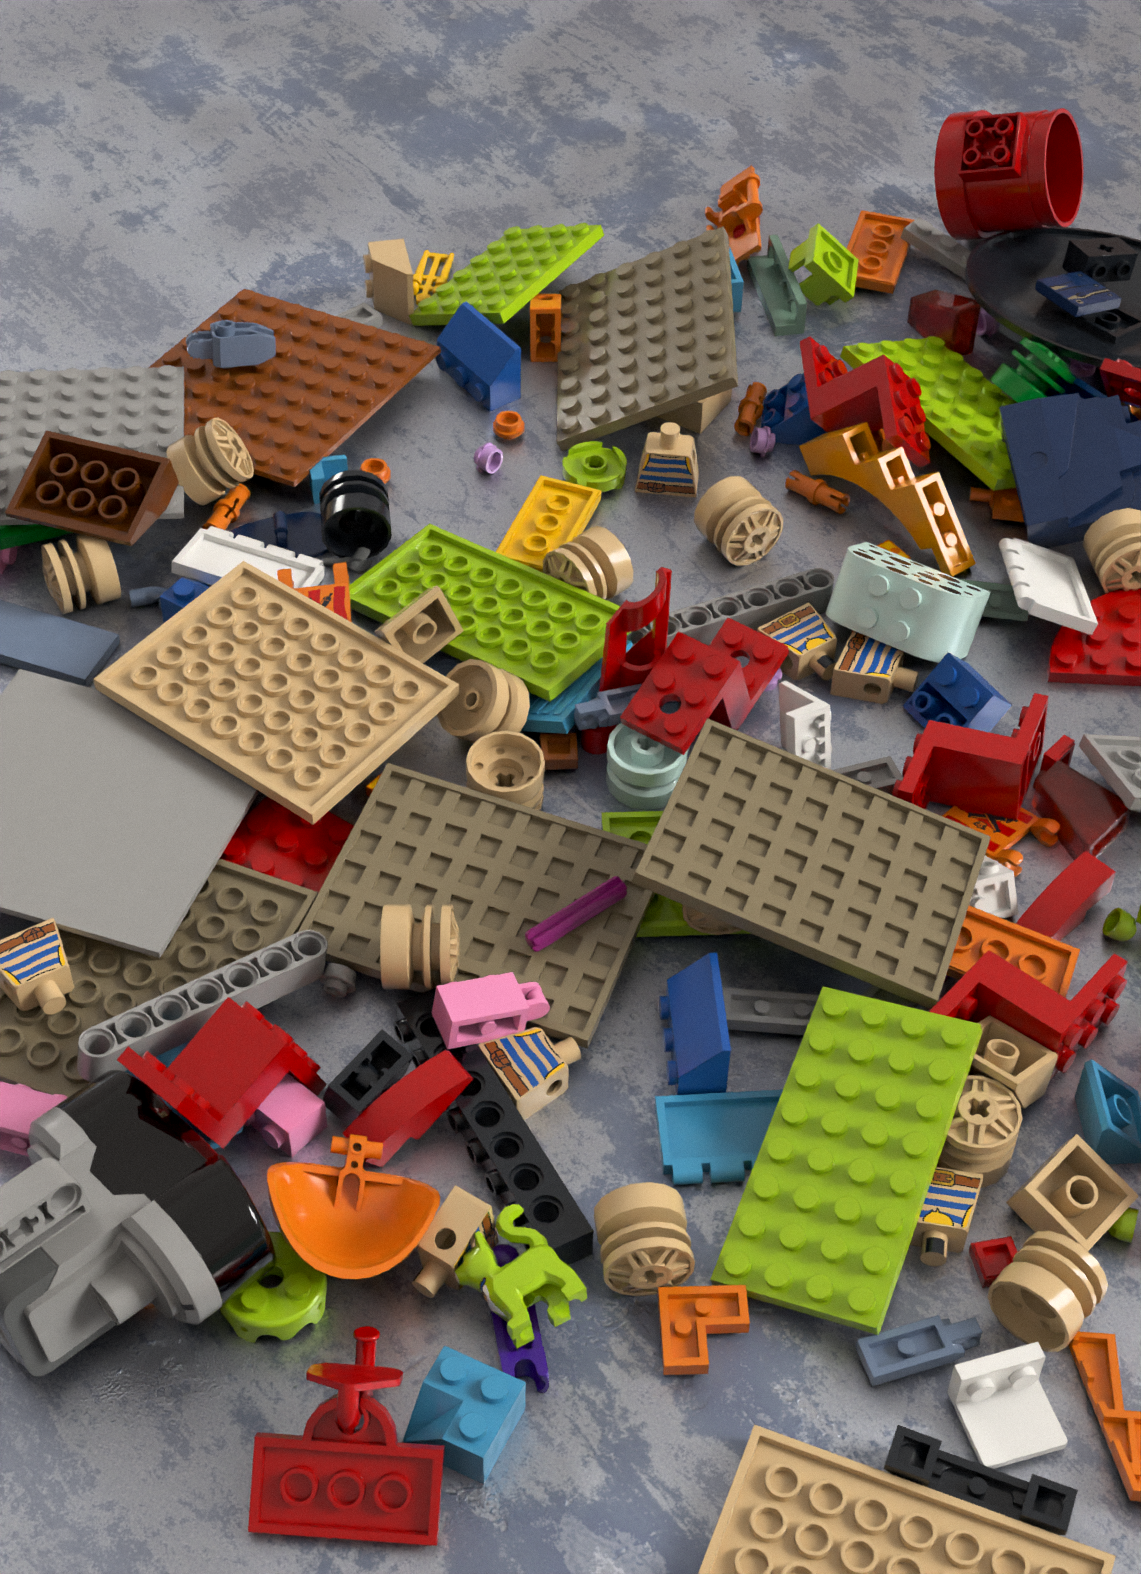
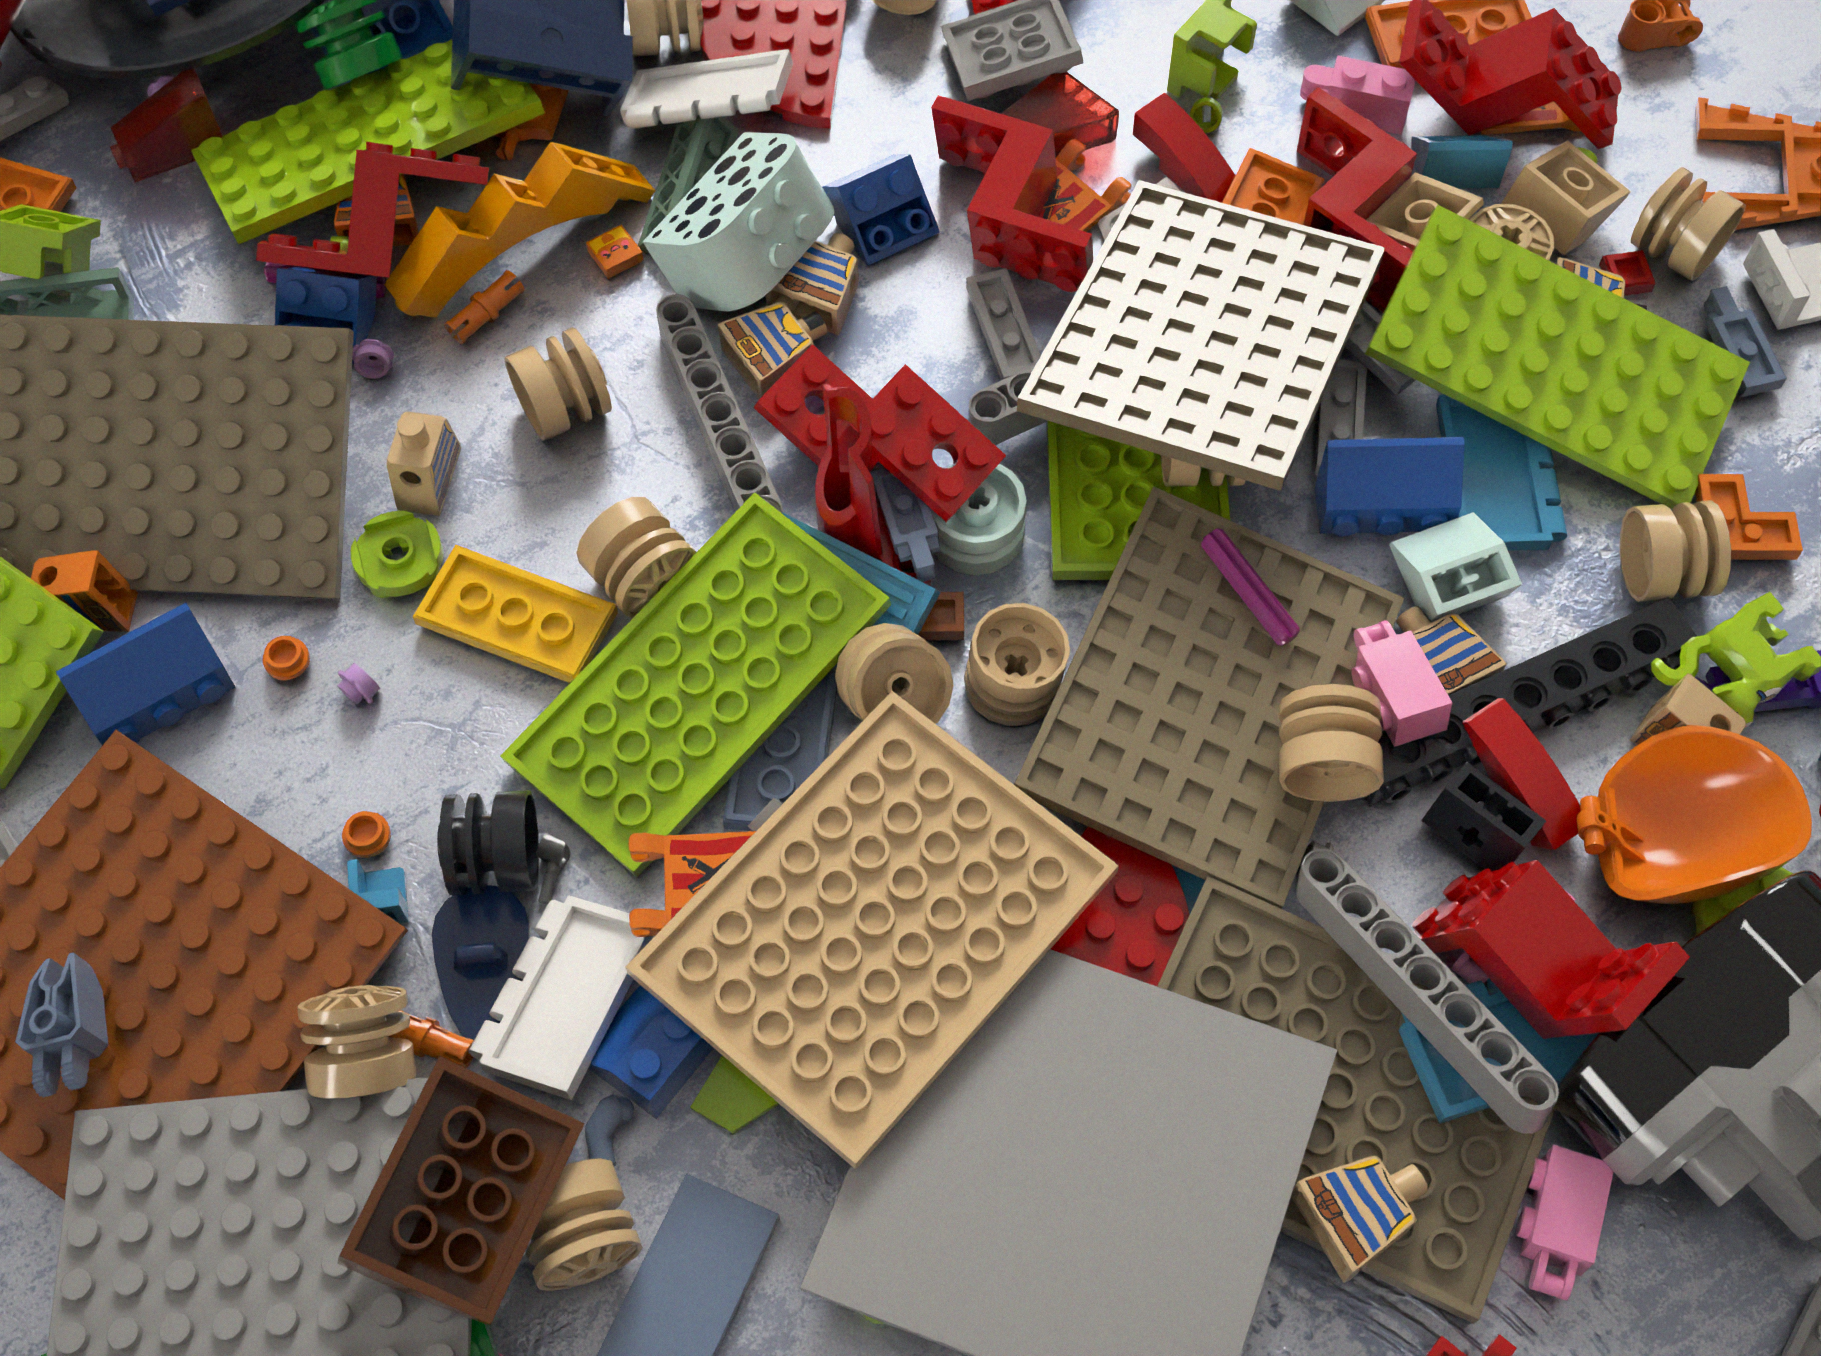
camera: 85 degrees left, 15 degrees up
tan slope [374,585,464,663] -> none
white bracket [779,681,832,770] -> none
none -> light aqua slope [1389,512,1522,623]

